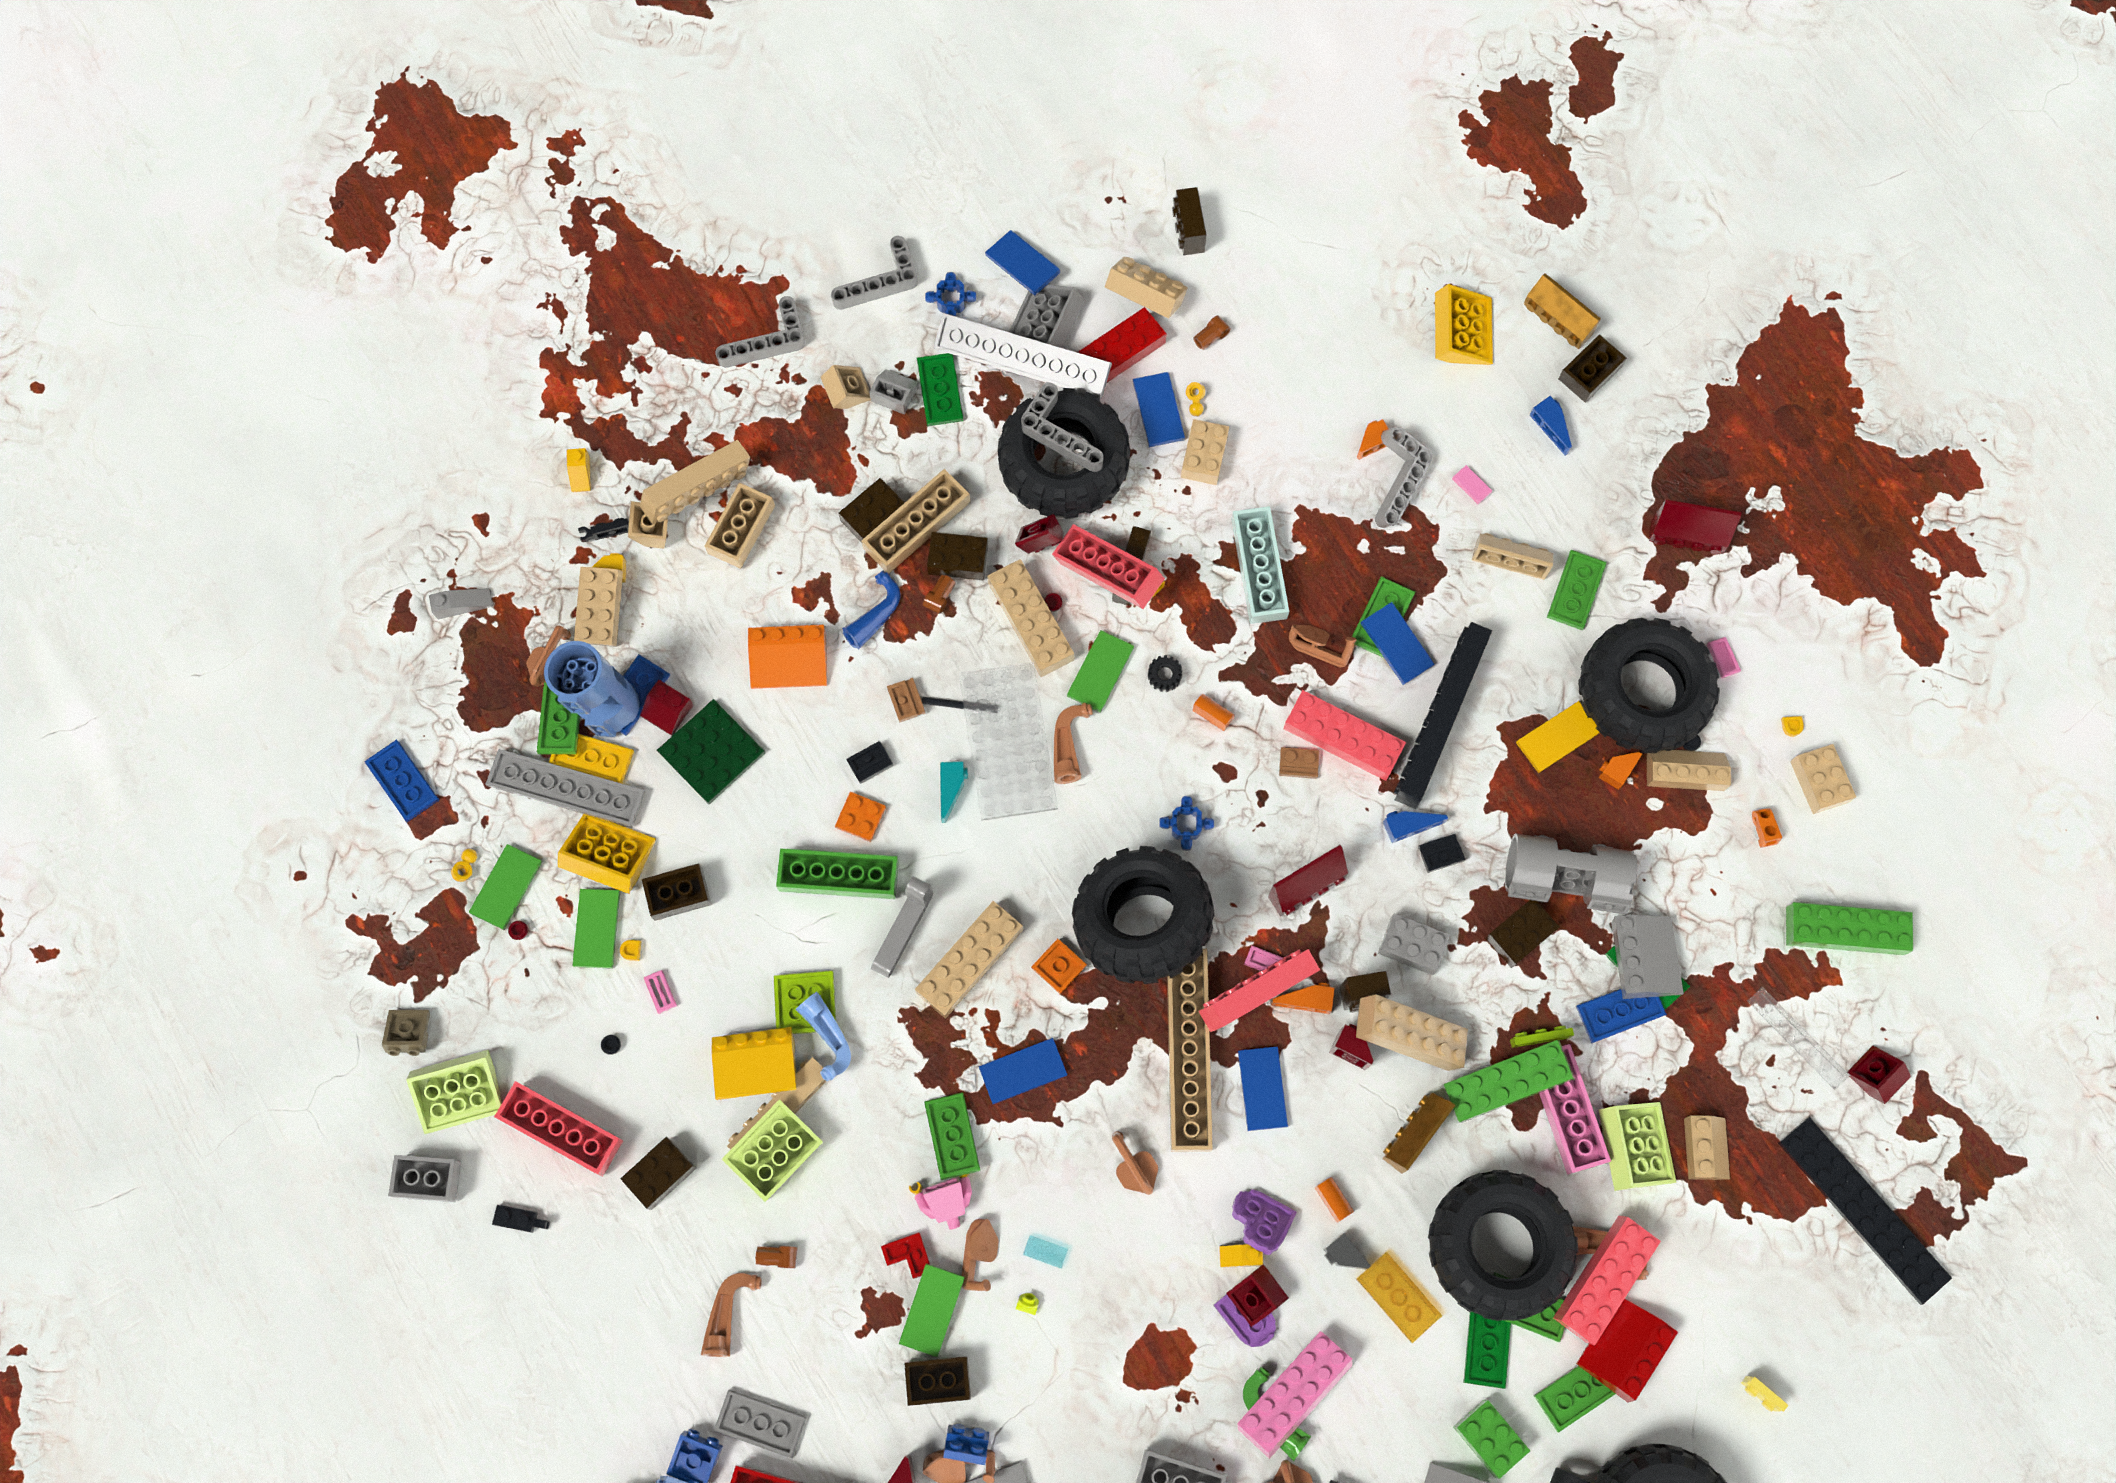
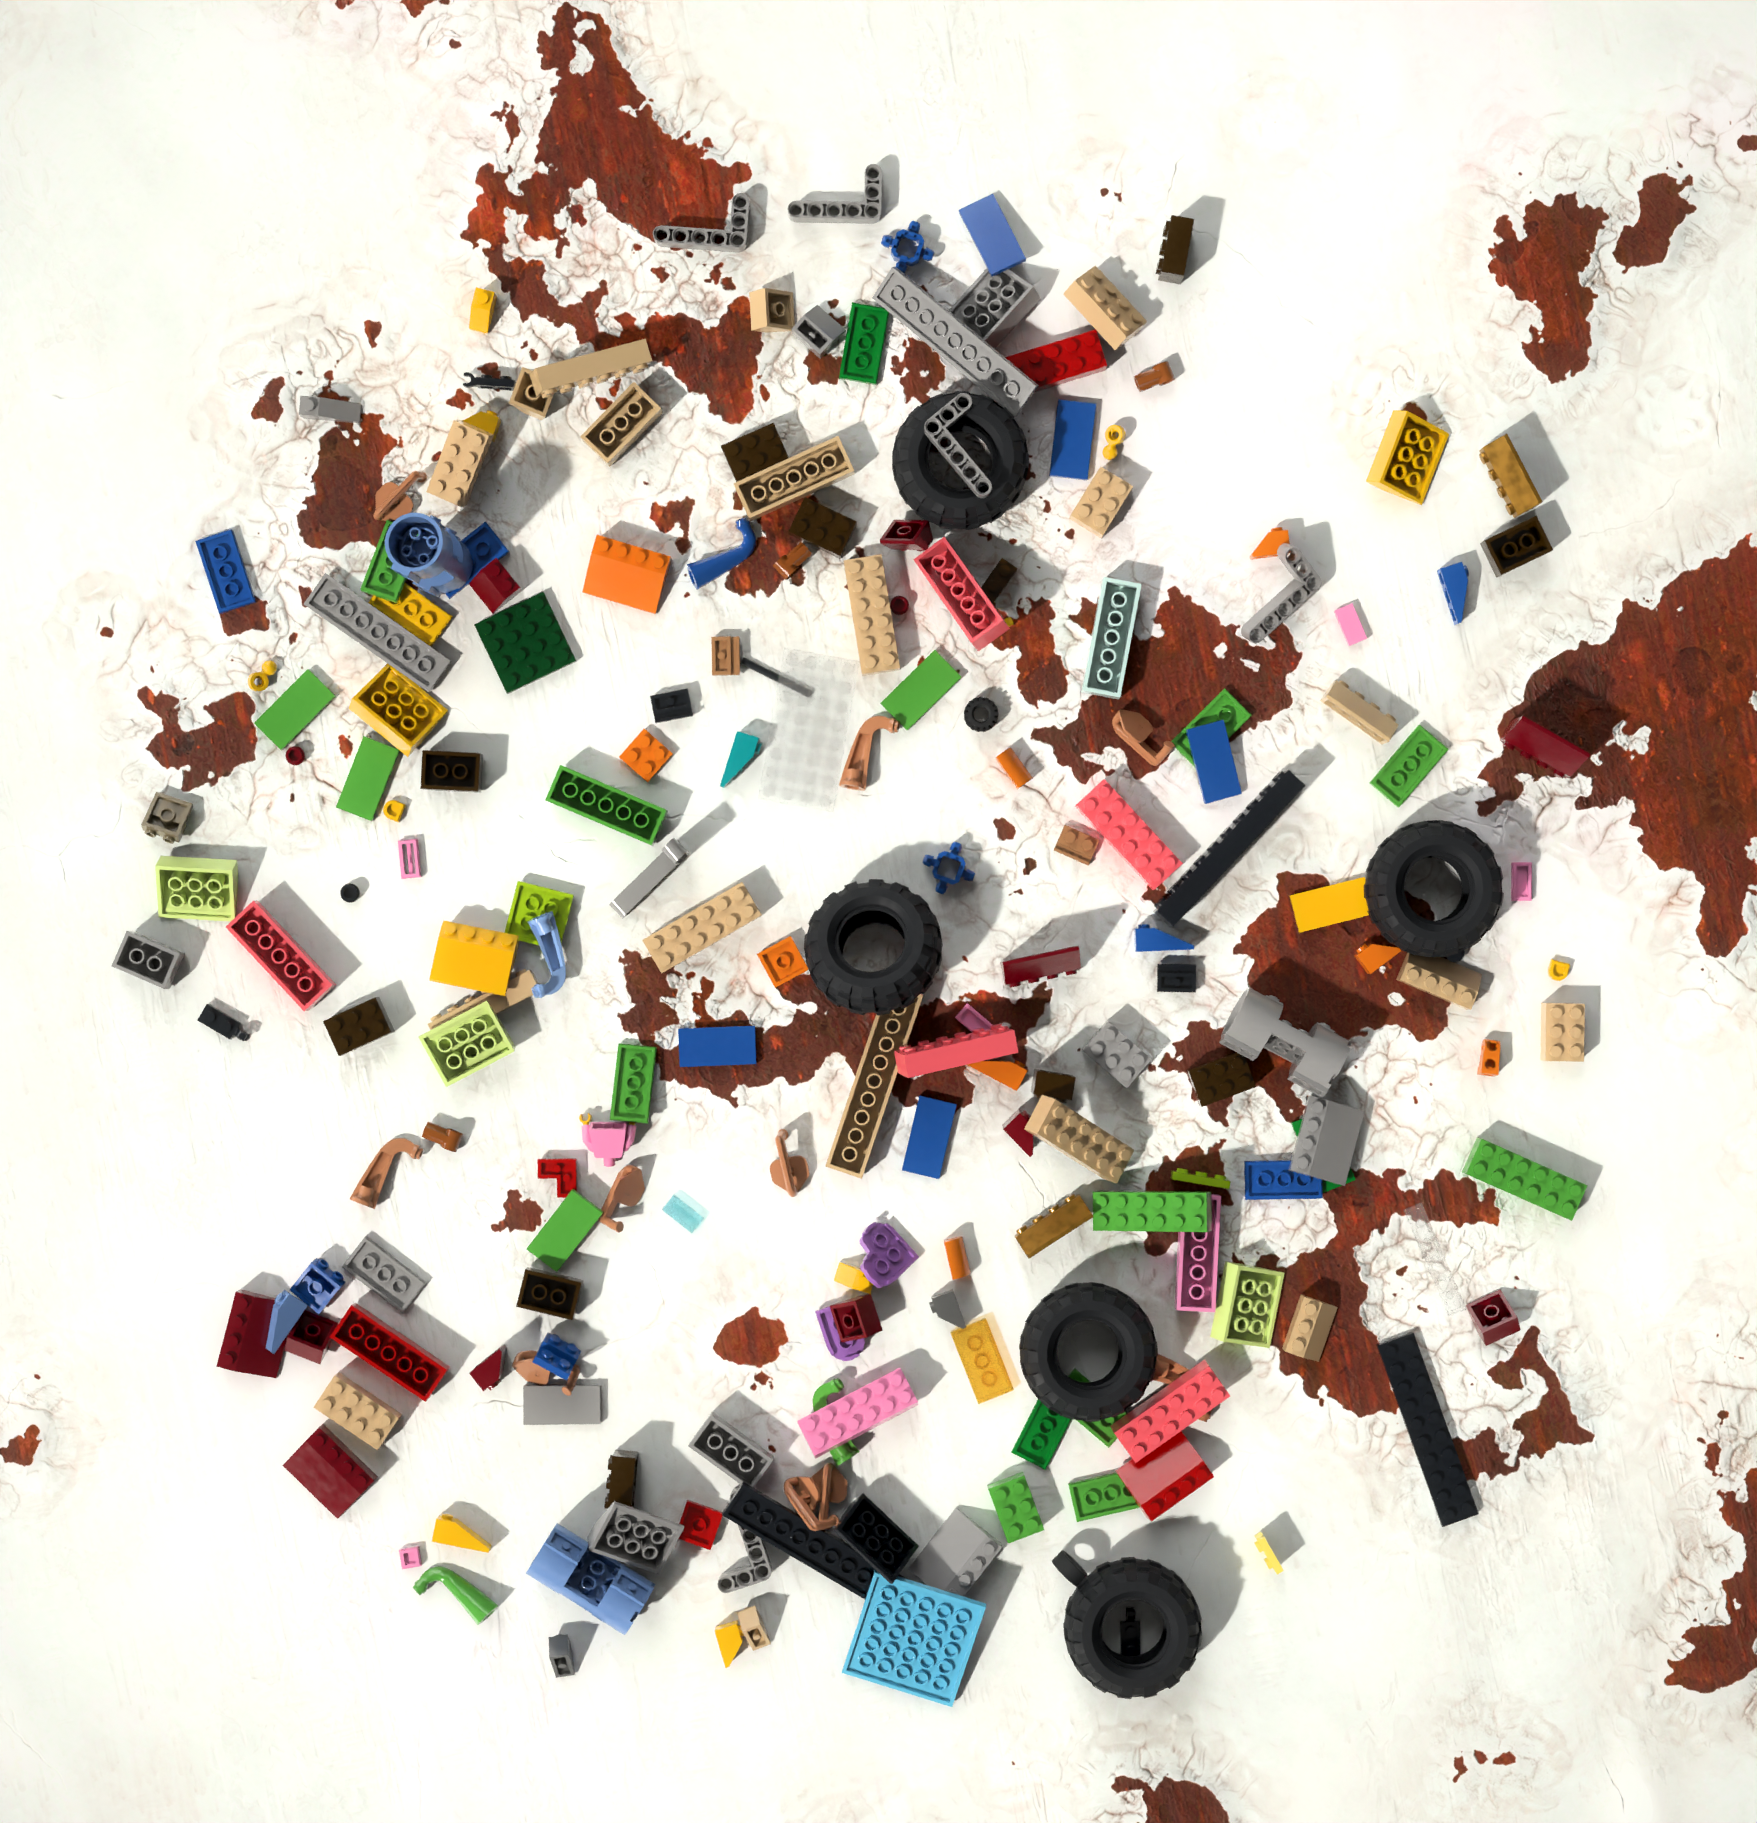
camera: 20 degrees right, 15 degrees up
neon yellow plate [1016,1293,1039,1315] -> none

